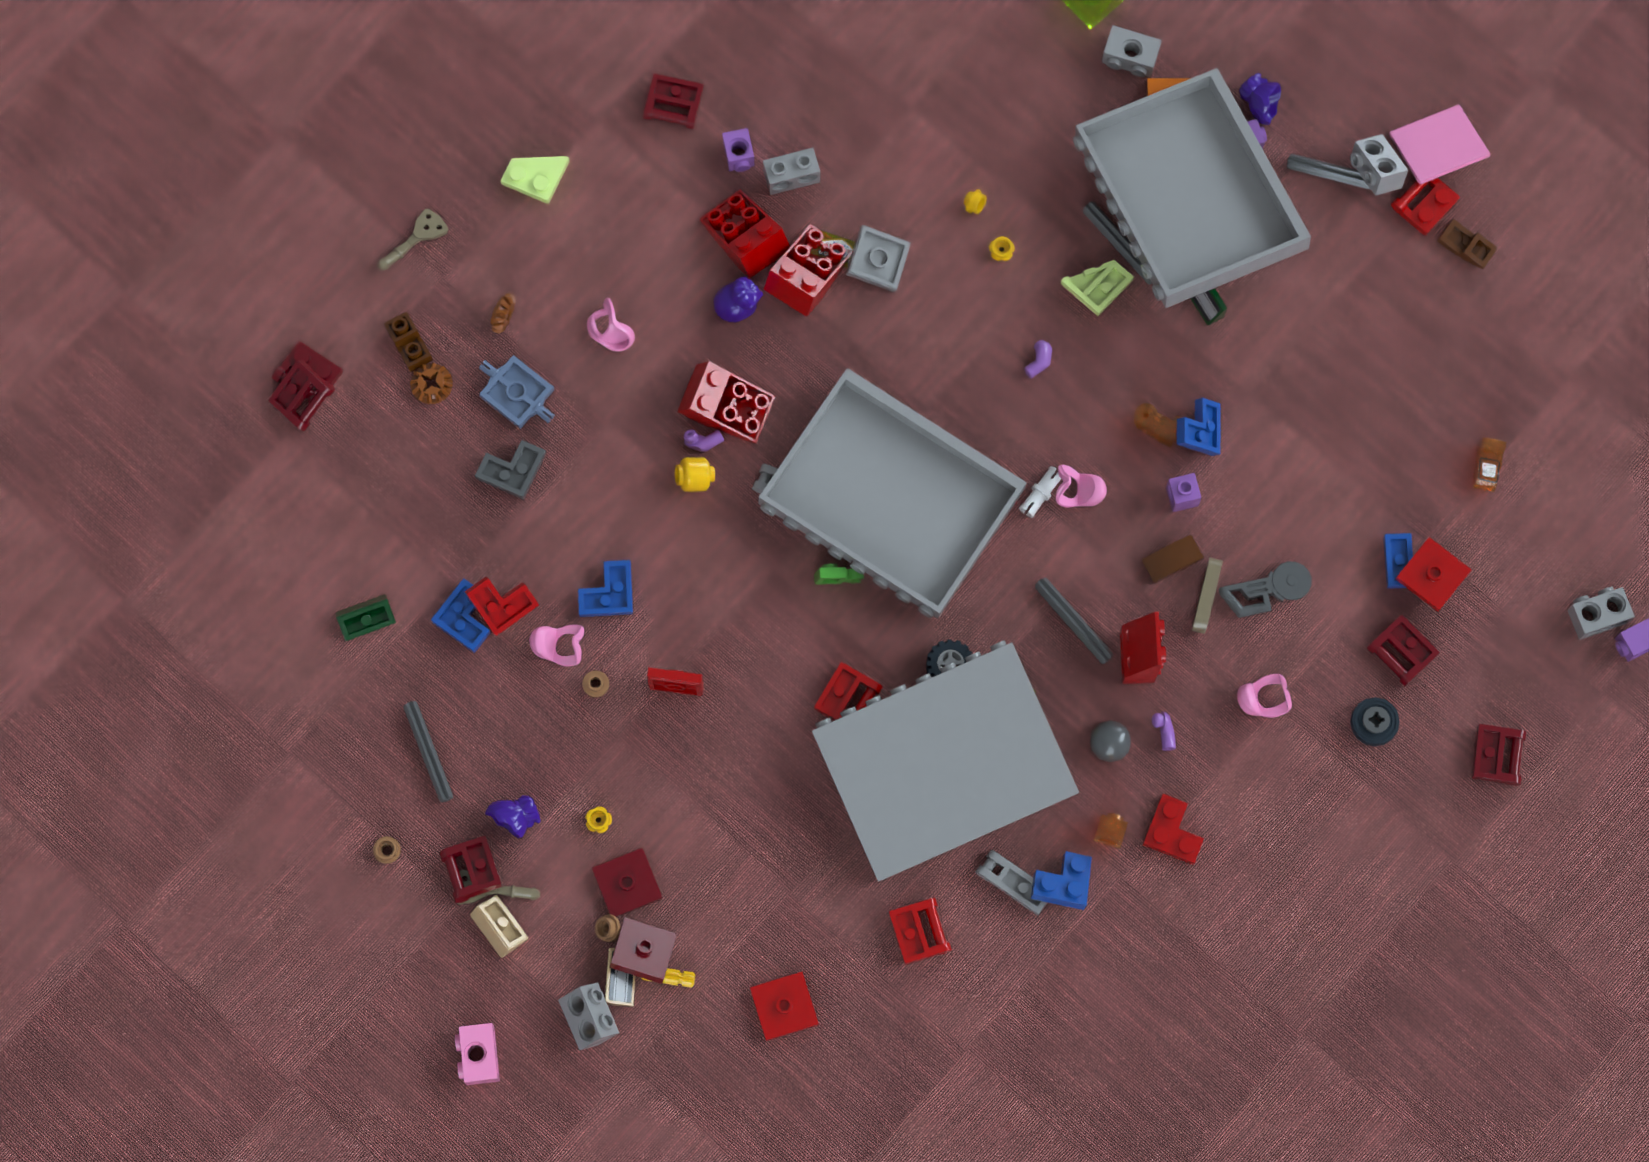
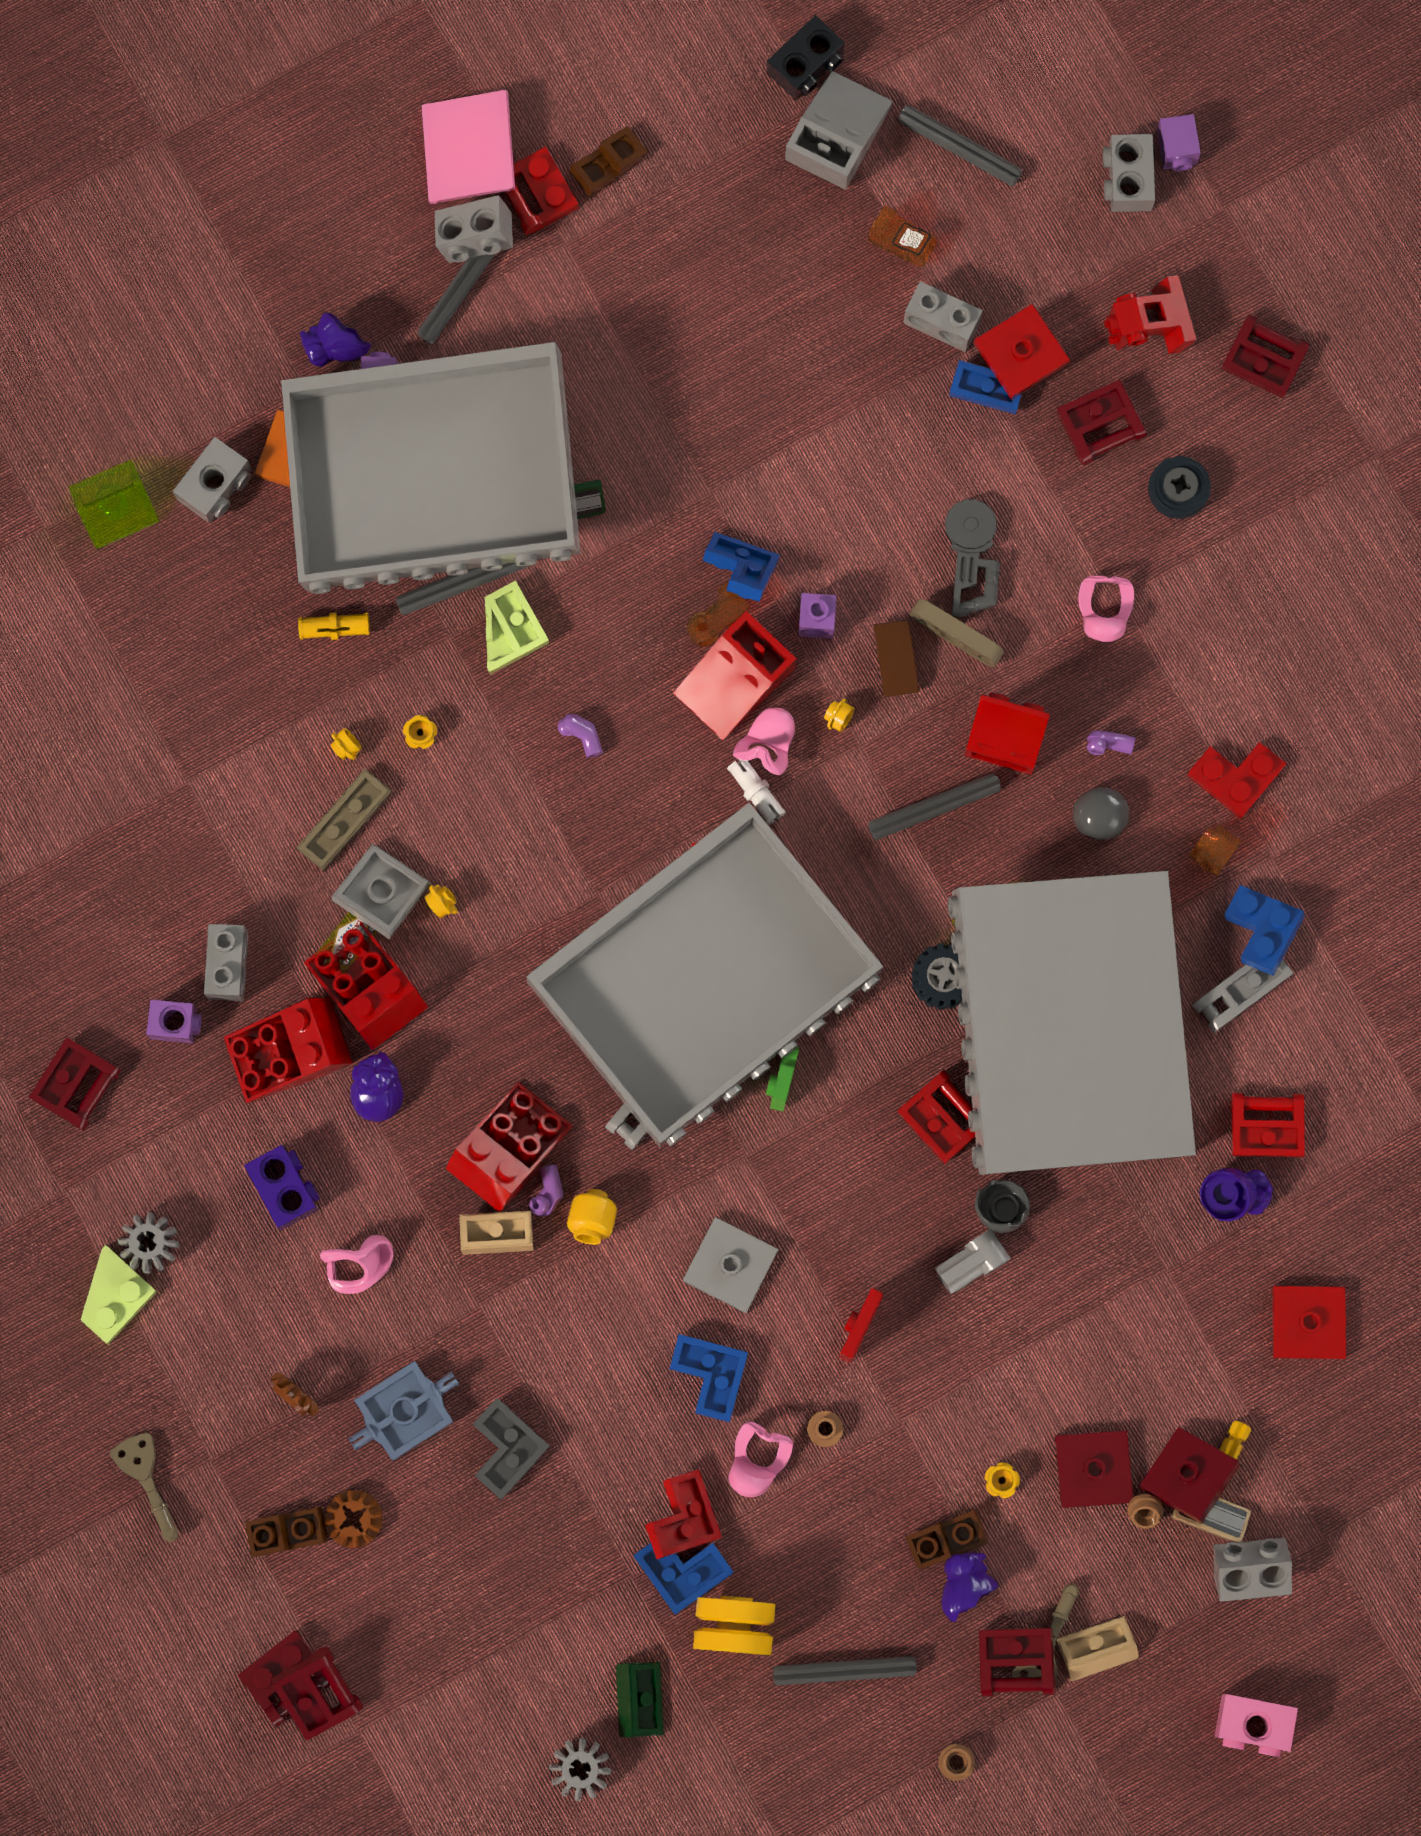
camera: 70 degrees left, 5 degrees up
none -> light grey gear [118,1212,180,1274]
none -> dark purple brick [244,1145,320,1231]
none -> dark tan tile [296,769,392,872]
none -> yellow pin [298,612,370,640]
none -> yellow plate [425,884,458,918]
none -> tan slope [459,1211,534,1255]
none -> light grey gear [549,1738,612,1801]
none -> slope [673,611,797,741]
none -> light grey plate [683,1217,779,1314]
none -> yellow wheel [693,1596,775,1655]
none -> black brick [767,15,845,100]
none -> light grey slope [785,71,893,190]
none -> yellow plate [824,699,855,732]
none -> dark grey axle [899,105,1022,186]
none -> light grey brick [904,281,983,353]
none -> reddish brown slope [905,1509,989,1571]
none -> light grey piece [934,1229,1011,1294]
none -> dark grey hair [975,1179,1030,1233]
none -> red tile [1104,276,1197,354]
none -> dark purple hair [1199,1168,1274,1222]

